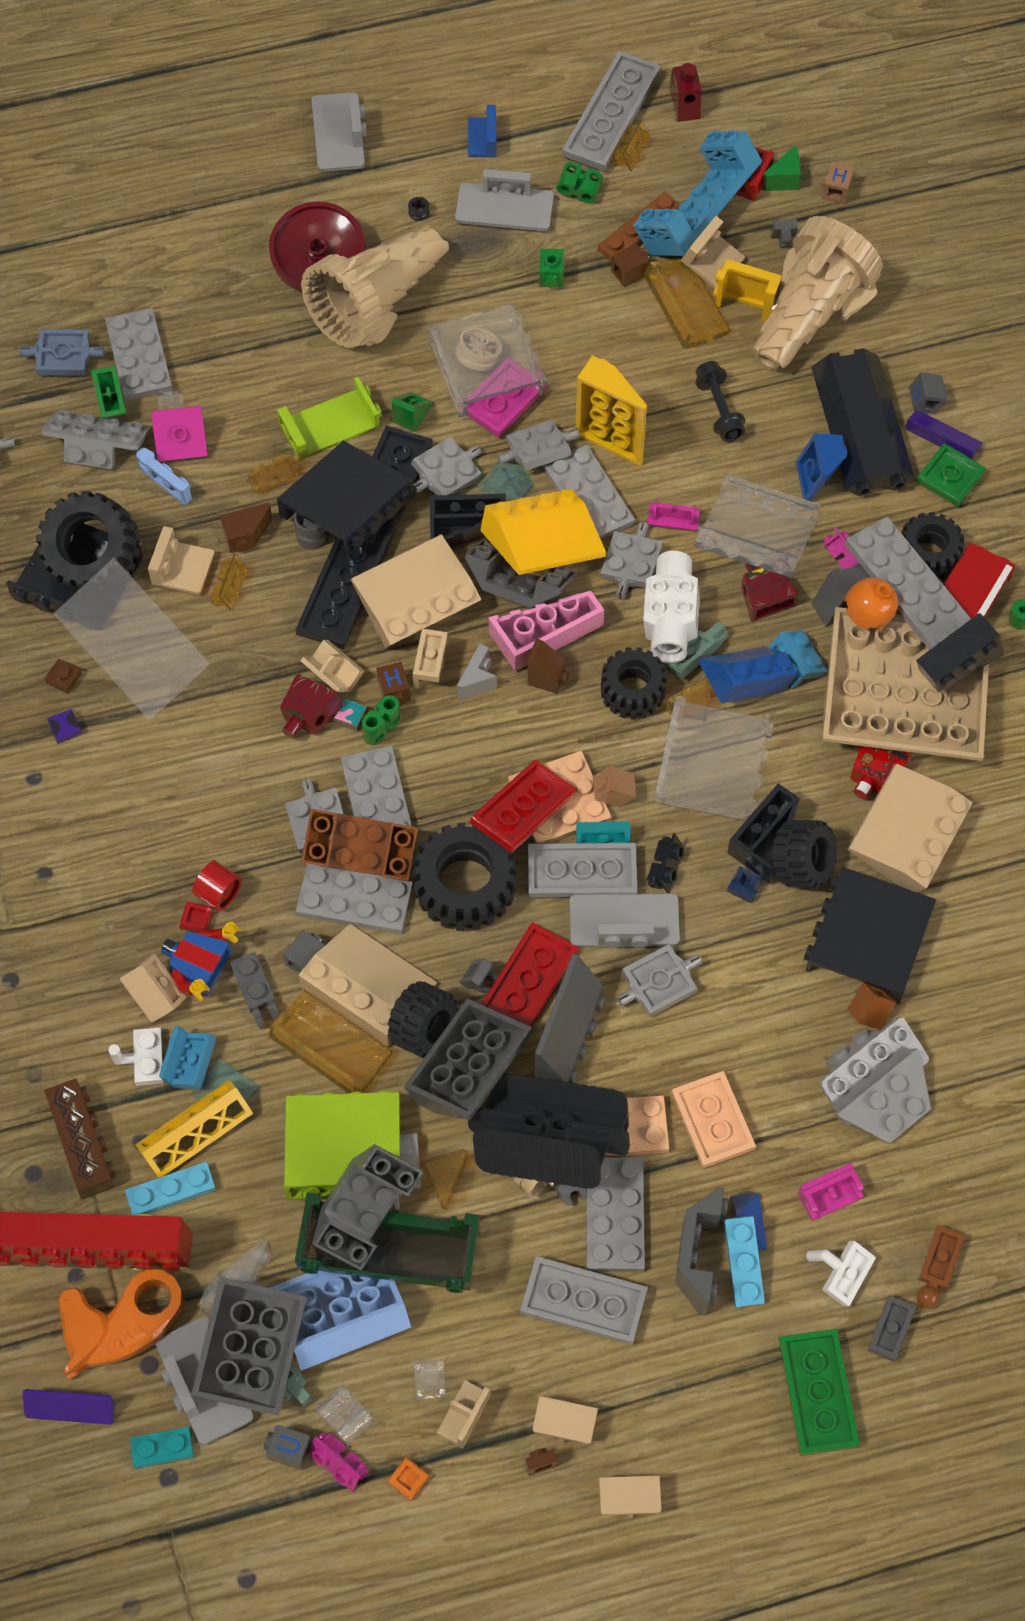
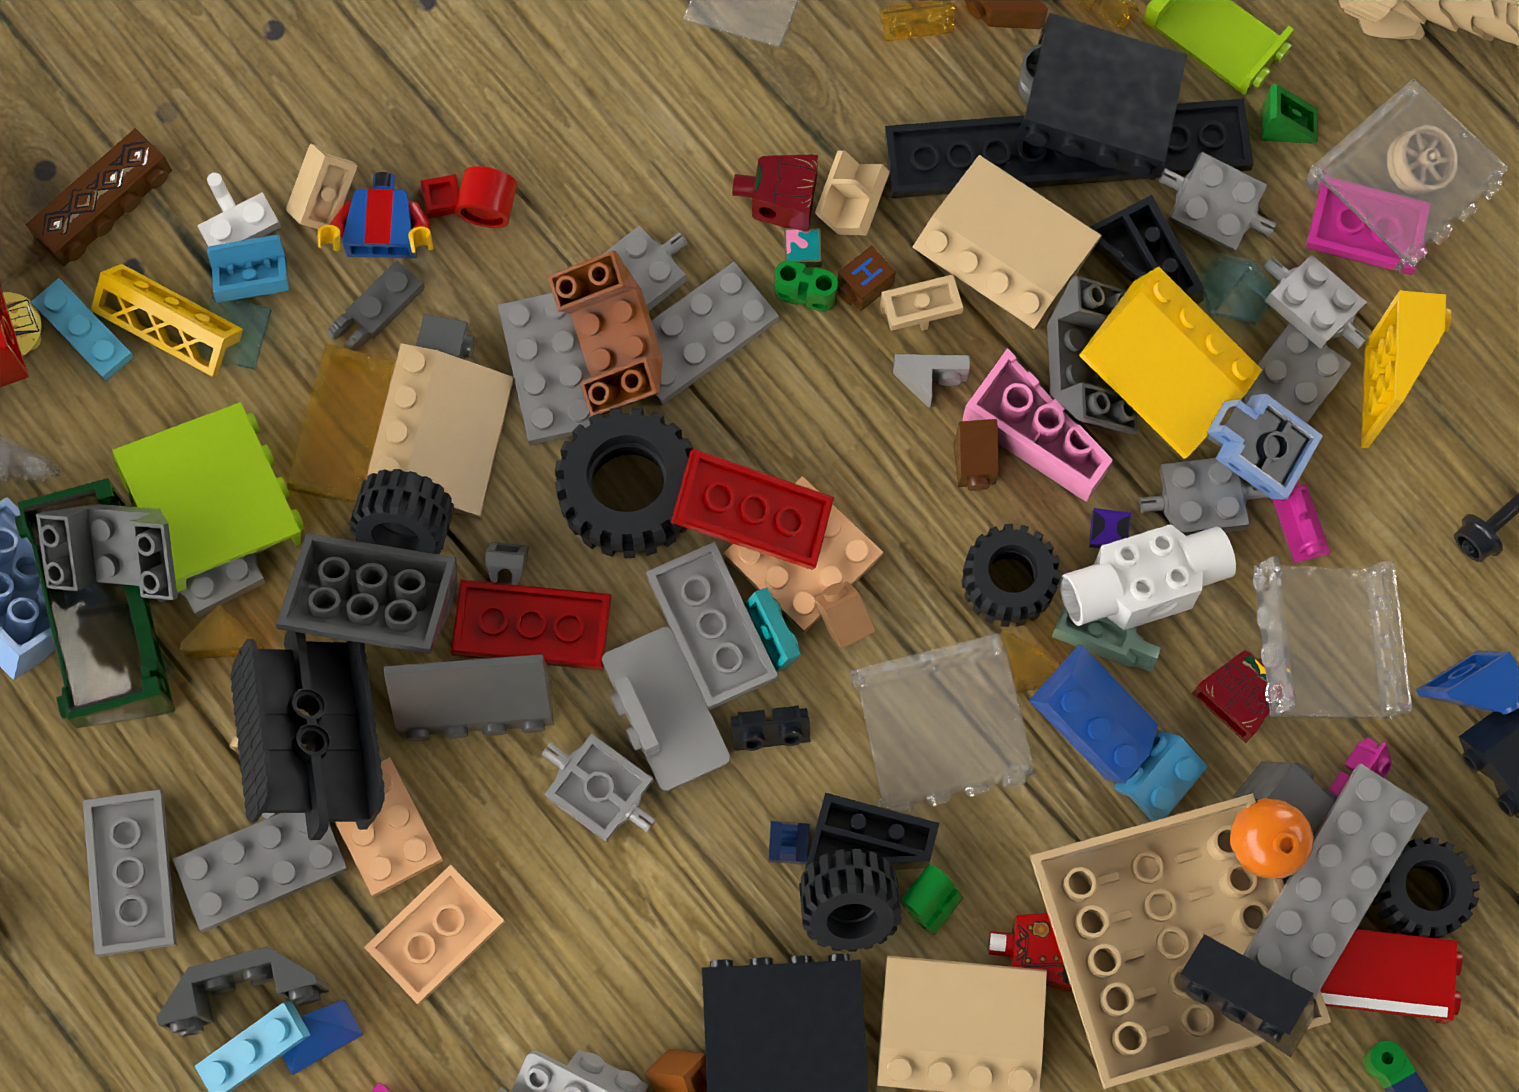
camera: 65 degrees right, 10 degrees up
none -> green piece [900,864,964,935]
none -> dark purple tile [1089,508,1131,549]
none -> piece [1207,394,1323,500]

